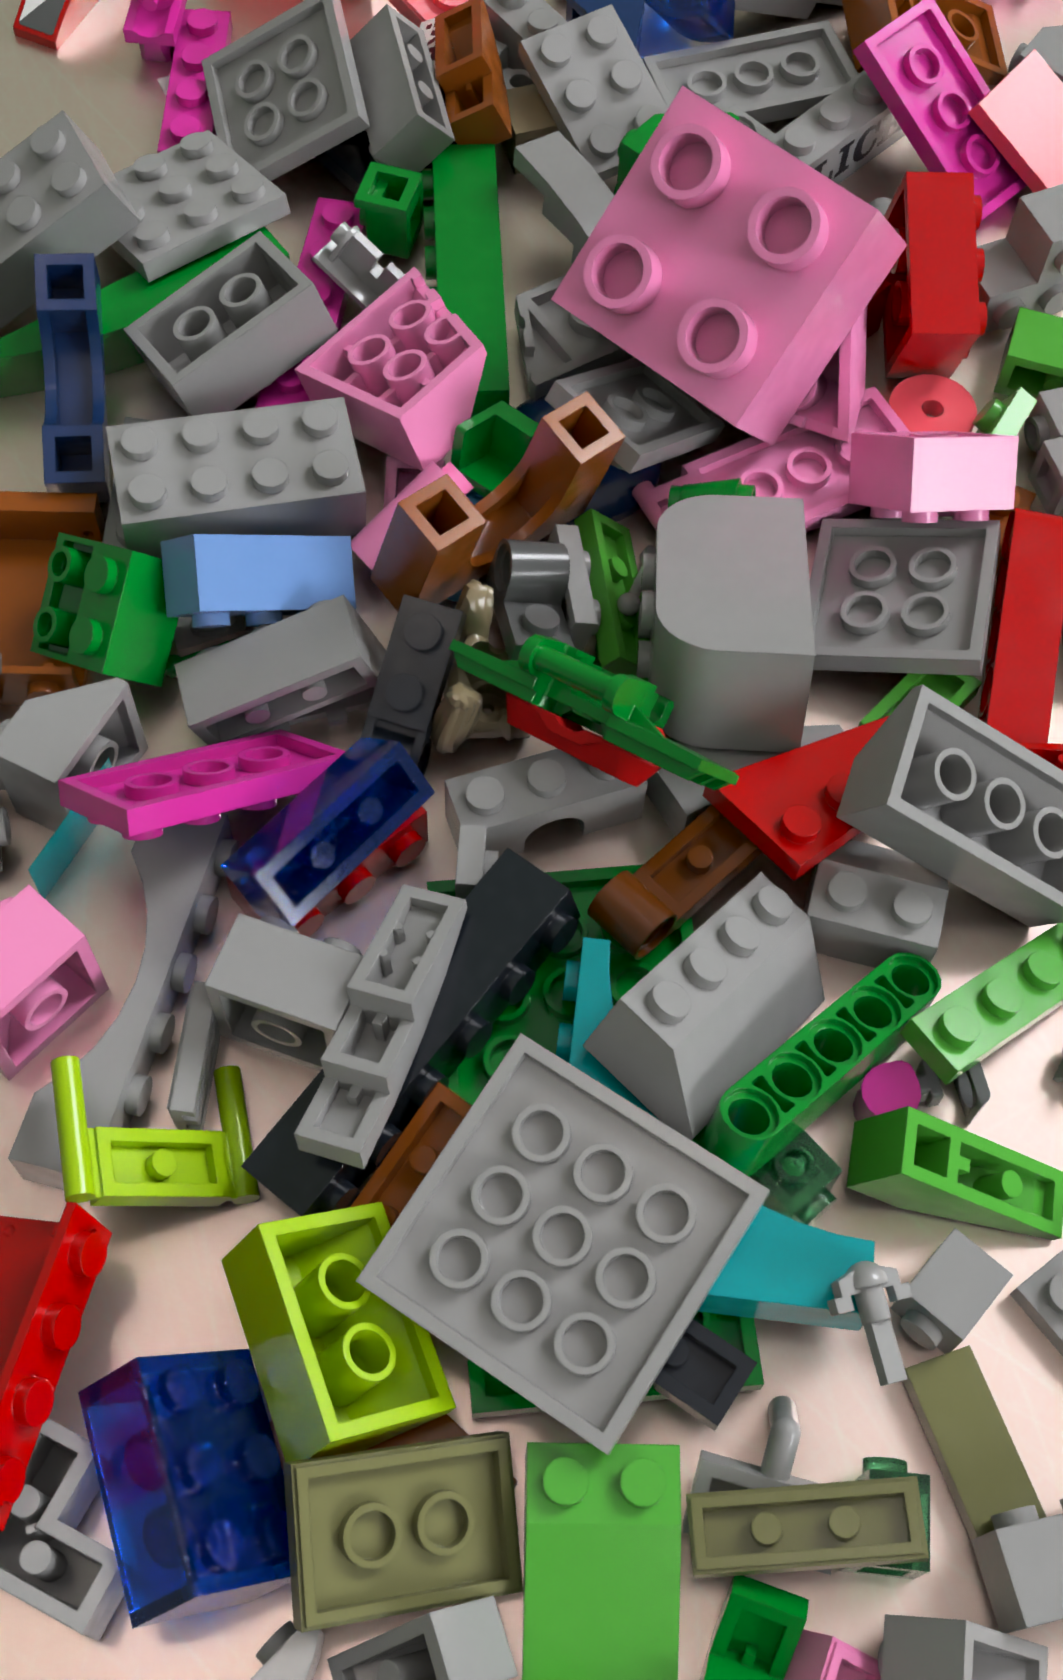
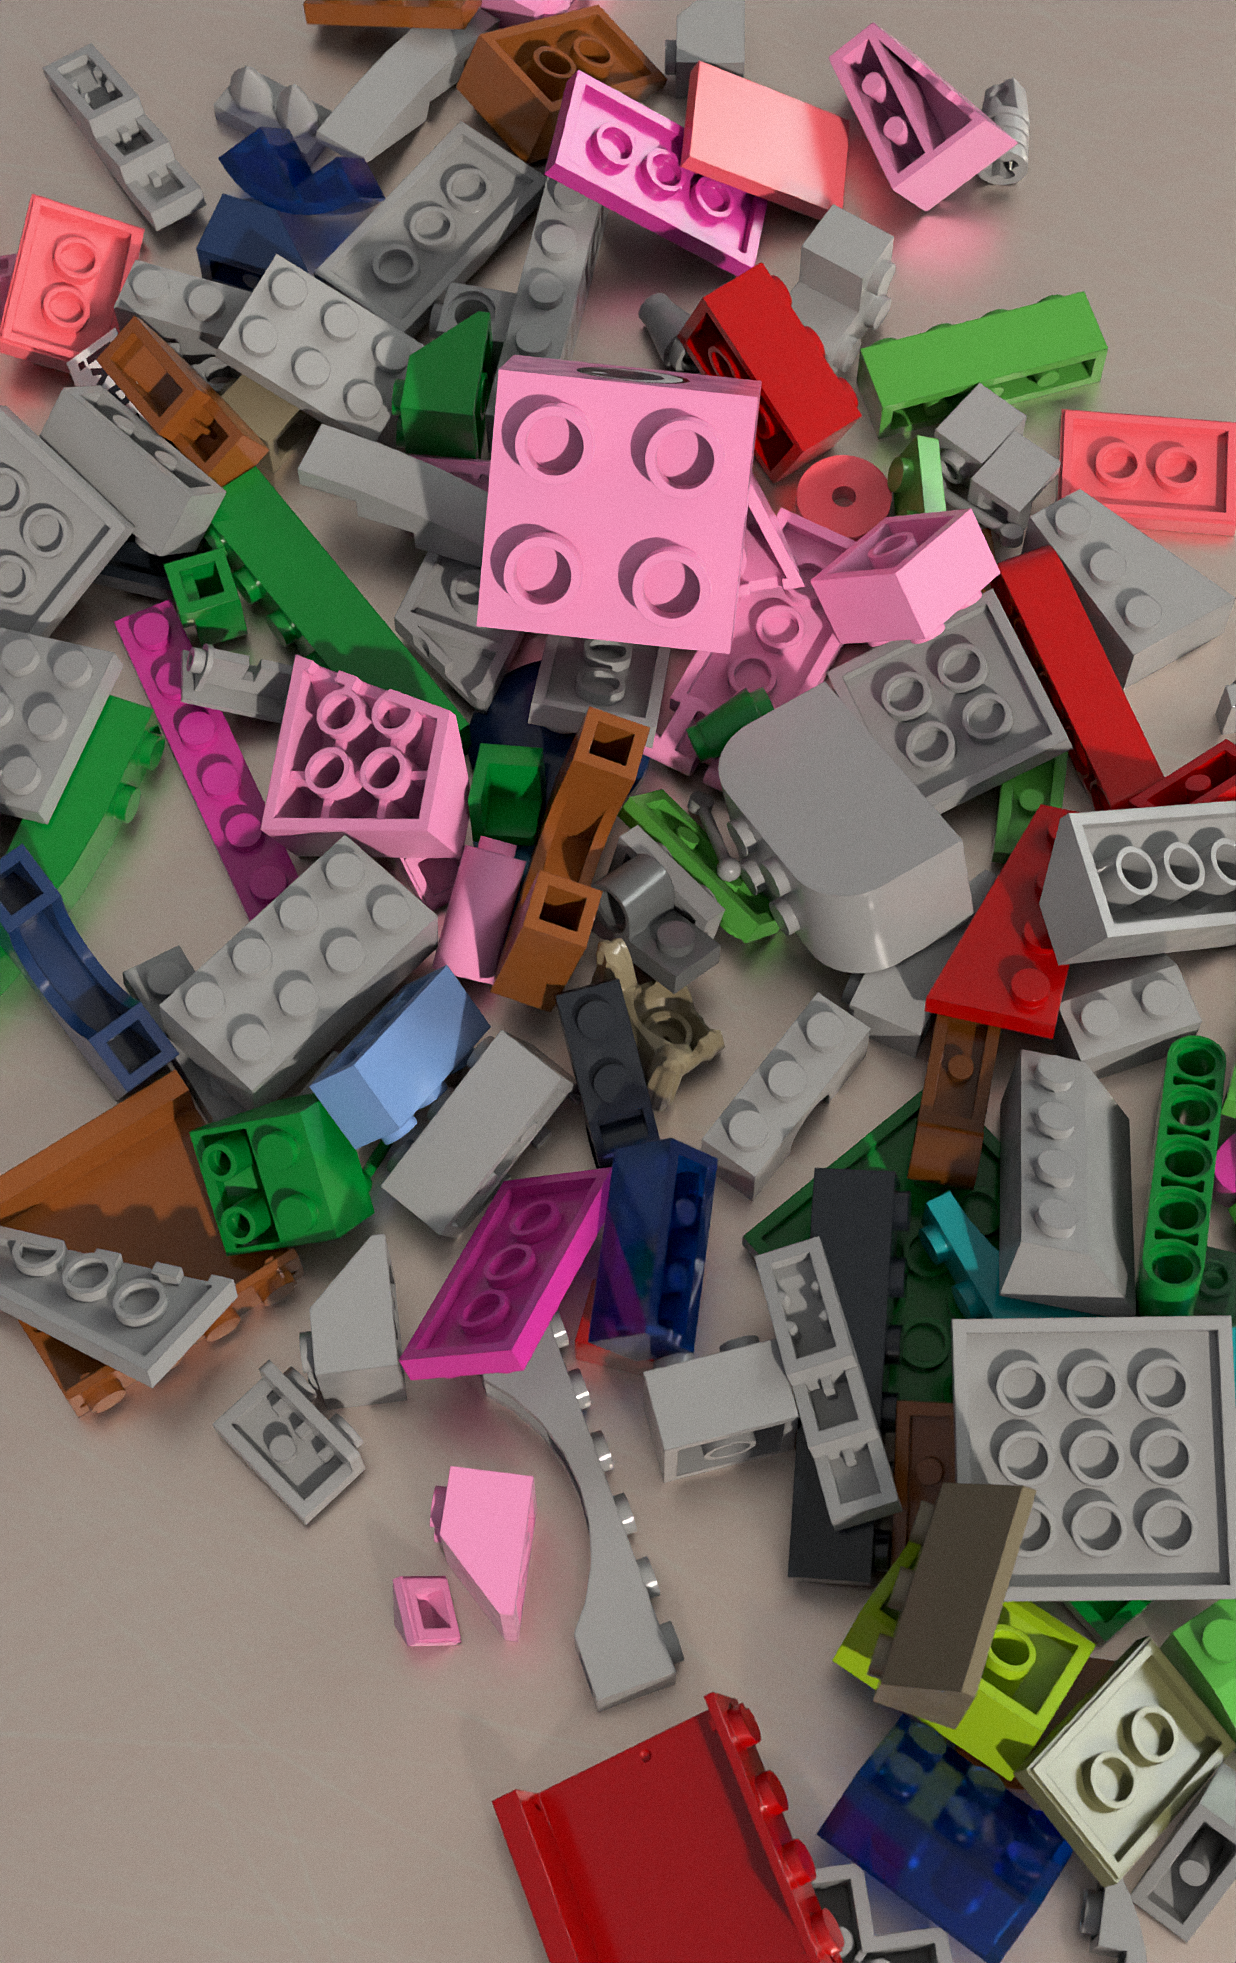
camera: 30 degrees left, 5 degrees up
teal sticker [28,758,112,898] -> none
lime plate [50,1056,260,1207] -> none
light grey brick [123,231,338,416] -> none
light grey tile [167,981,221,1130] -> none
green piece [449,634,740,791] -> none
light grey plate [455,824,499,899] -> none
none -> dark tan slope [867,1483,1037,1730]
none -> light grey hinge [943,480,1024,548]

